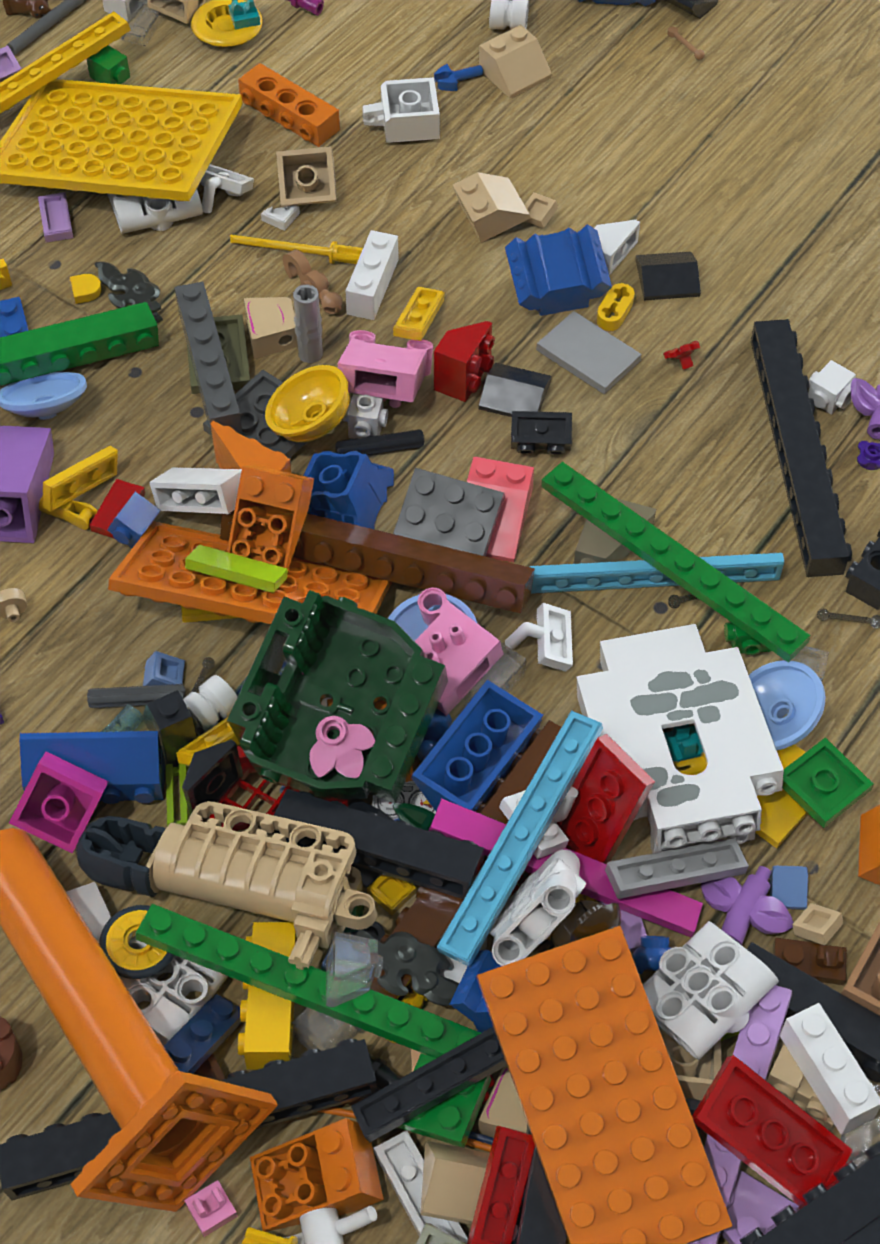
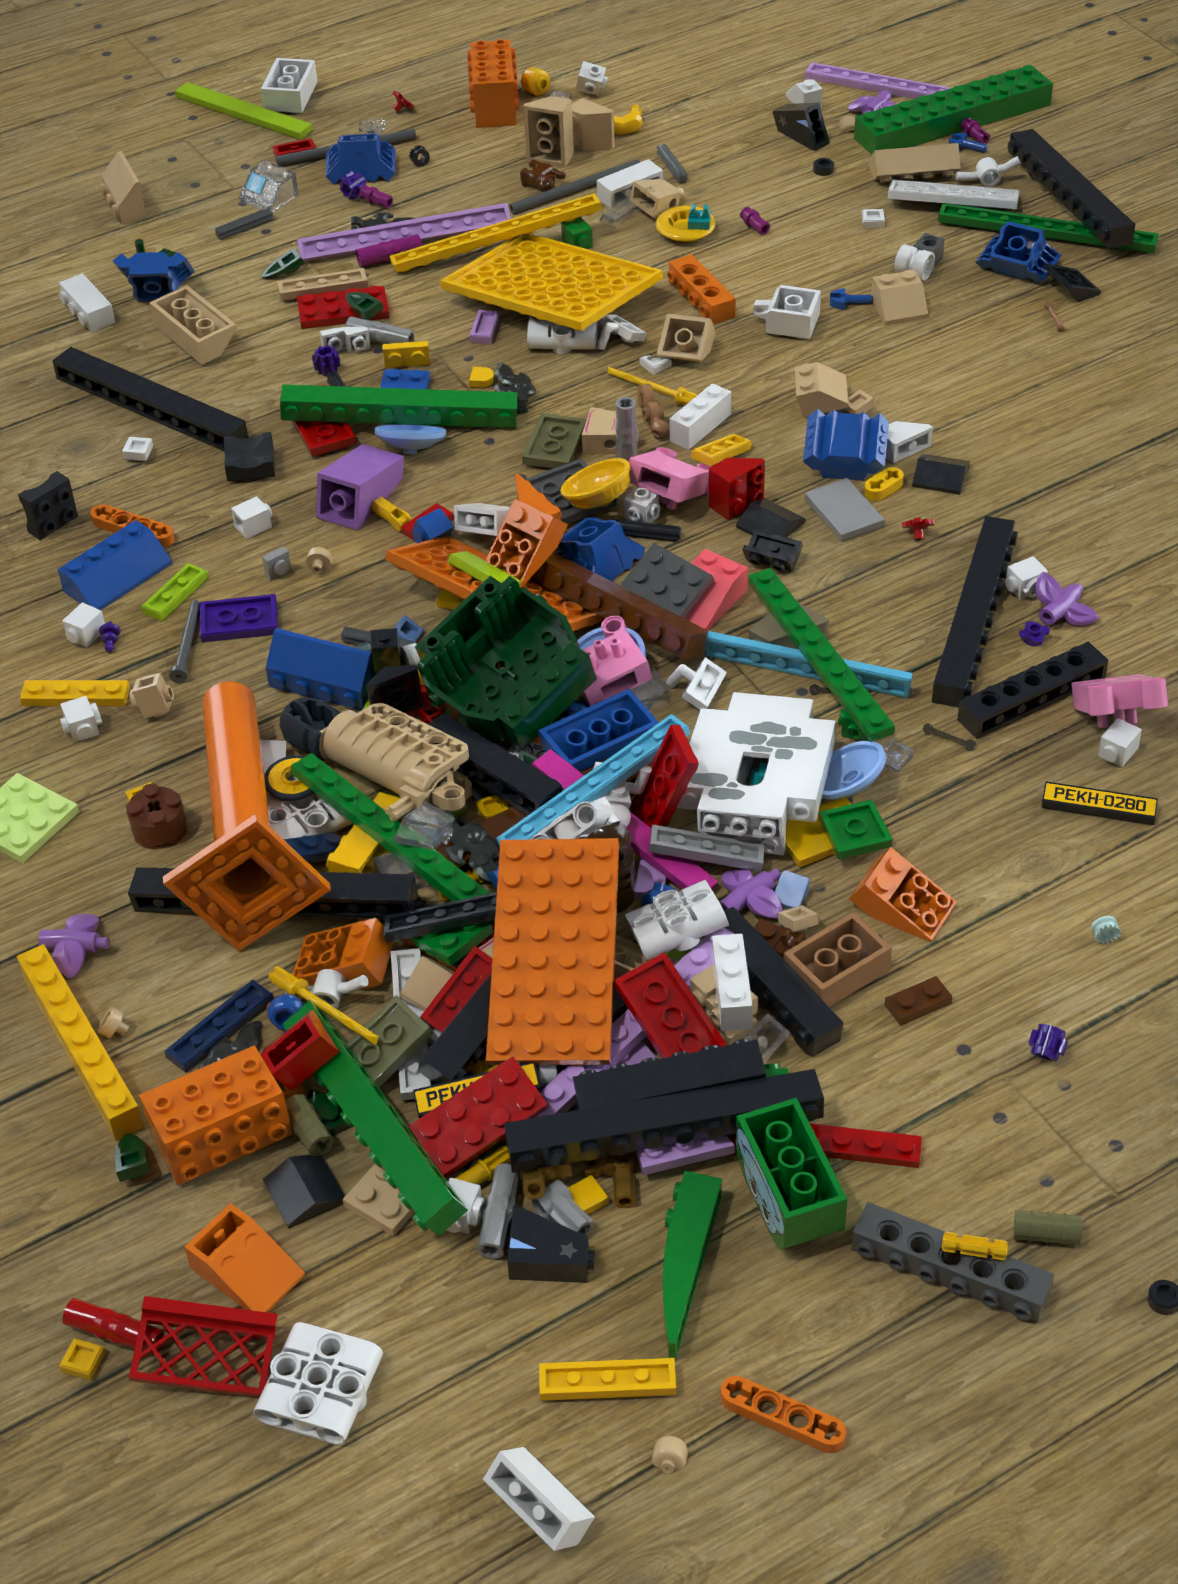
camera: 25 degrees right, 10 degrees down
dark pink brick [9,752,109,853] -> none
yellow tile [43,445,118,512] -> none
dark grey brick [175,281,243,440] -> none
bright pink tile [184,1180,238,1237] -> none
bright pink plate [310,716,375,779] -> none

